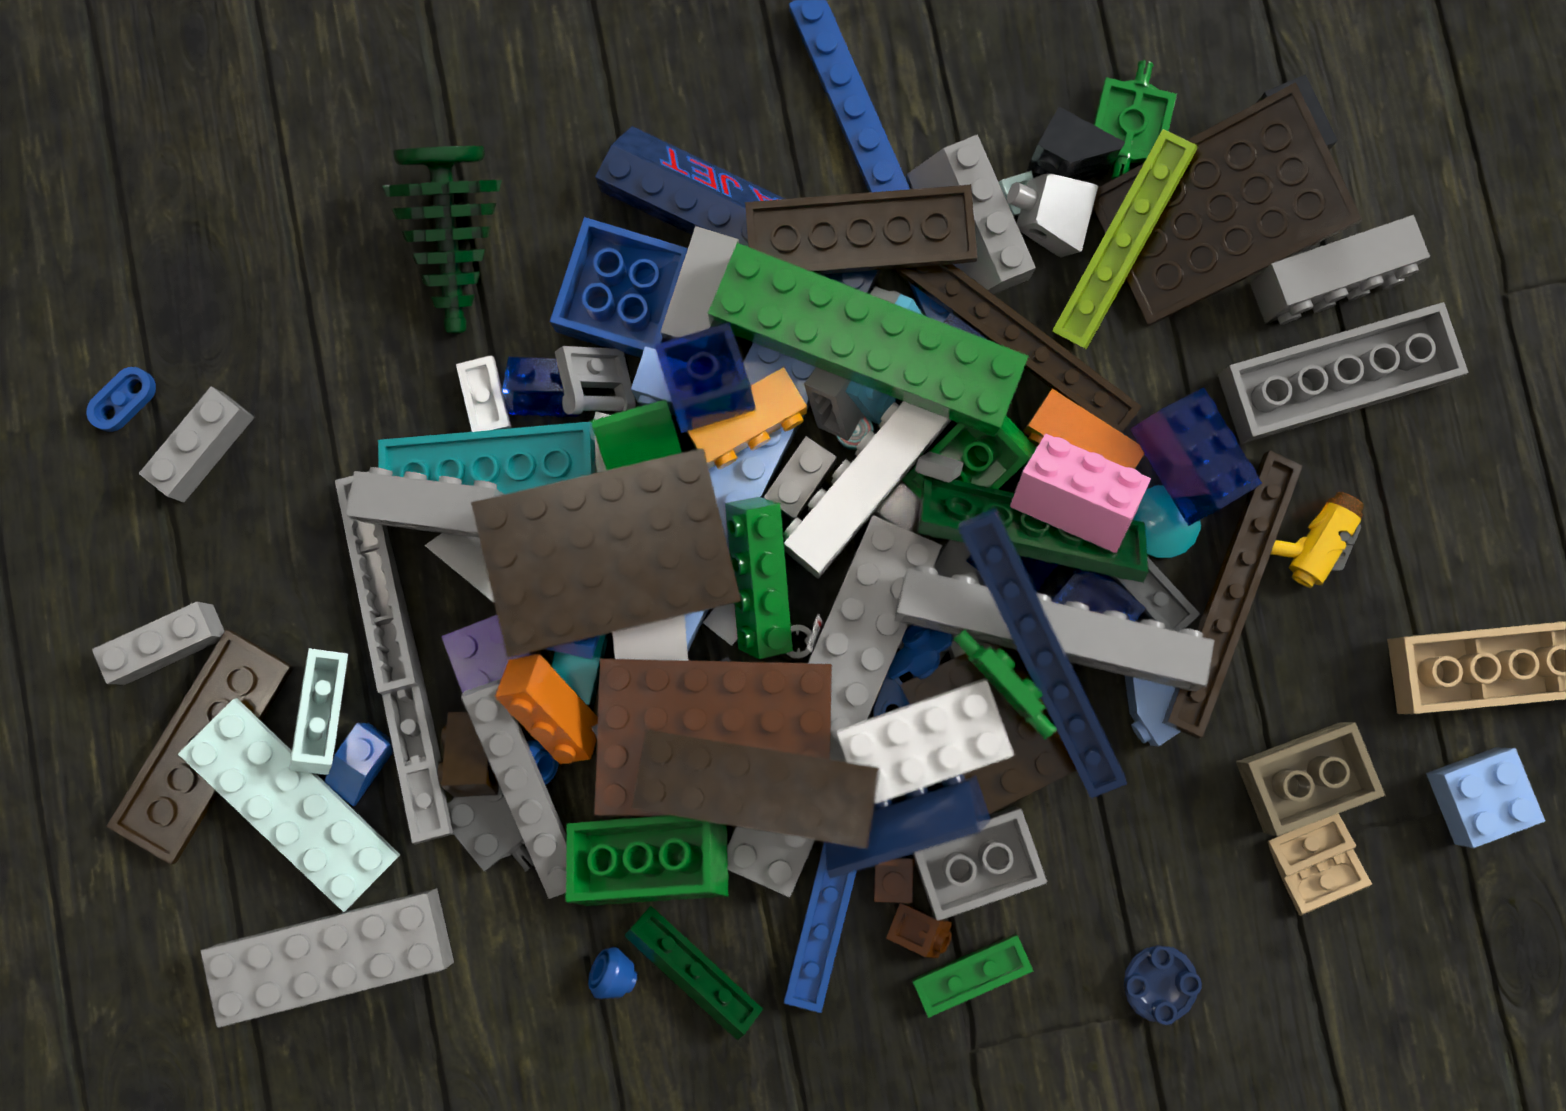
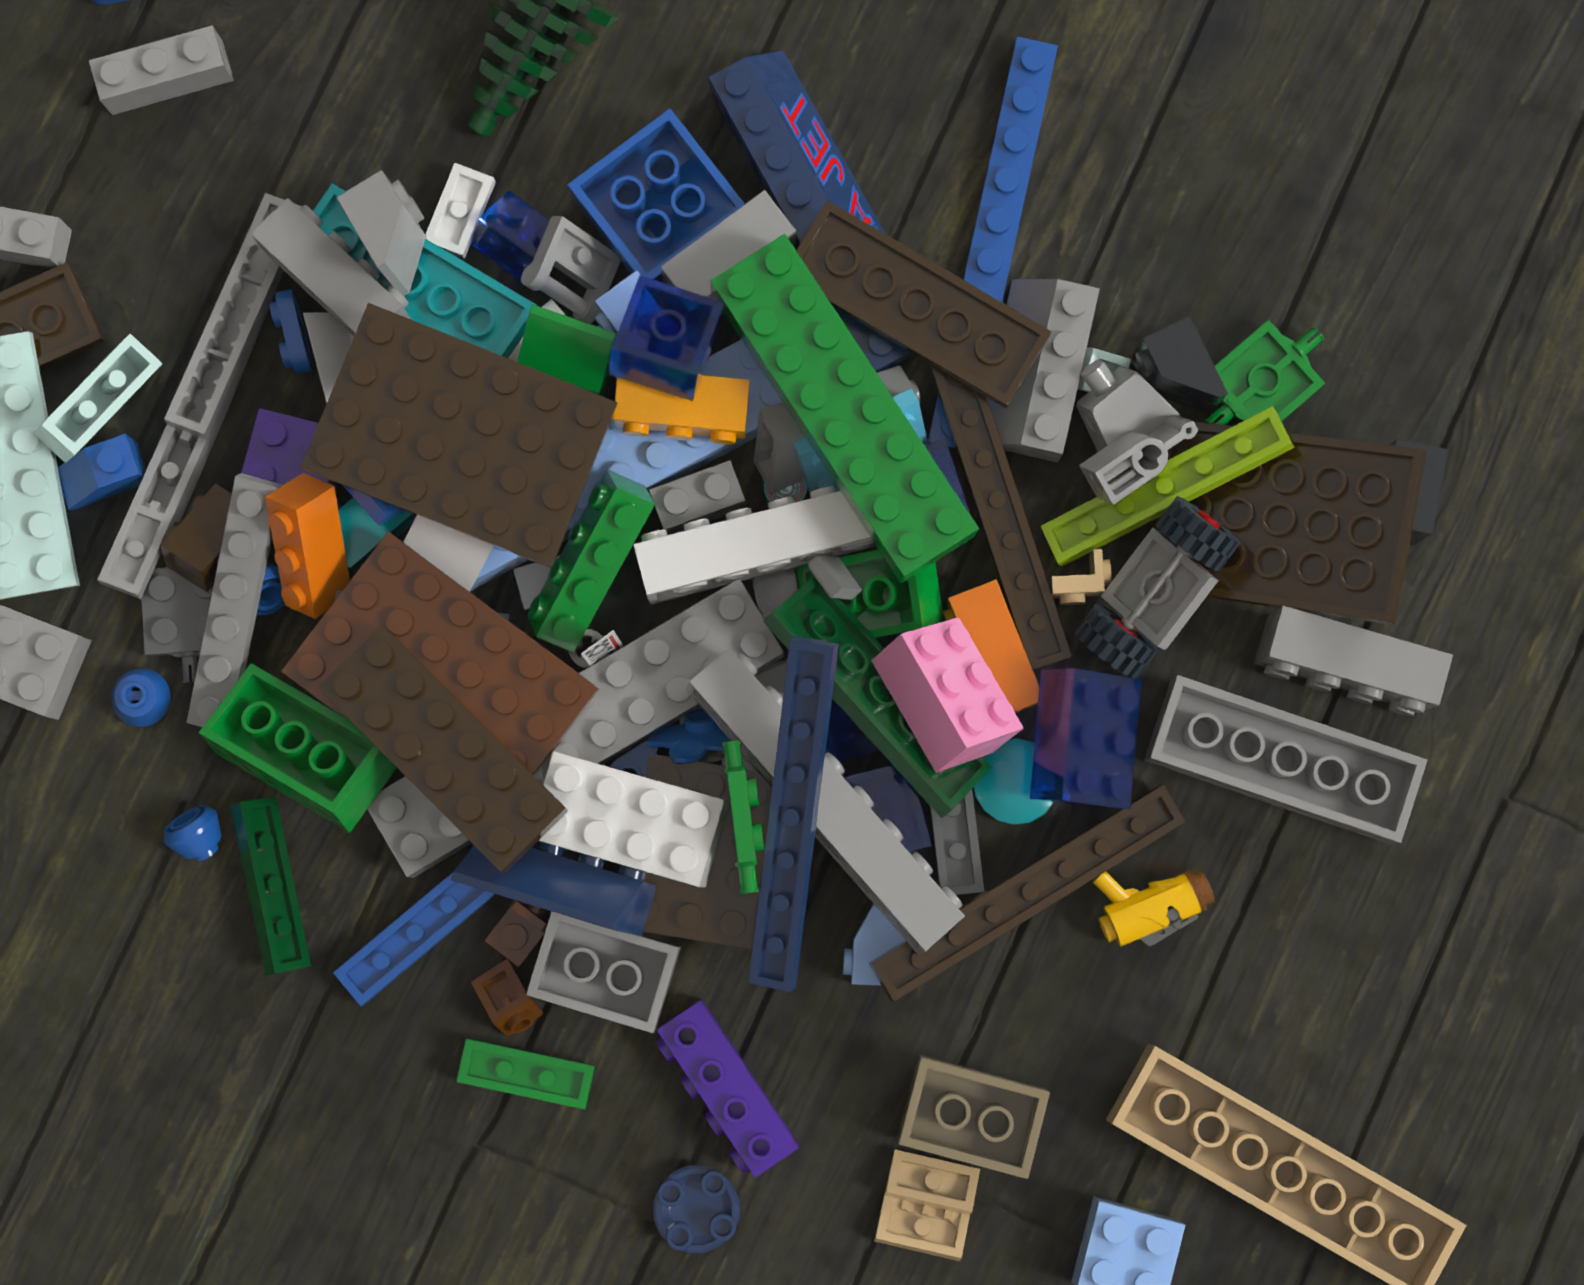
camera: 30 degrees right, 0 degrees up
none -> blue cone [111,668,171,727]
none -> blue plate [269,288,314,374]
none -> light grey slope [337,170,426,296]
none -> dark purple brick [655,999,799,1178]
none -> tan bracket [1048,549,1111,605]
none -> plate [1075,496,1240,679]
none -> light grey piece [1079,415,1198,505]

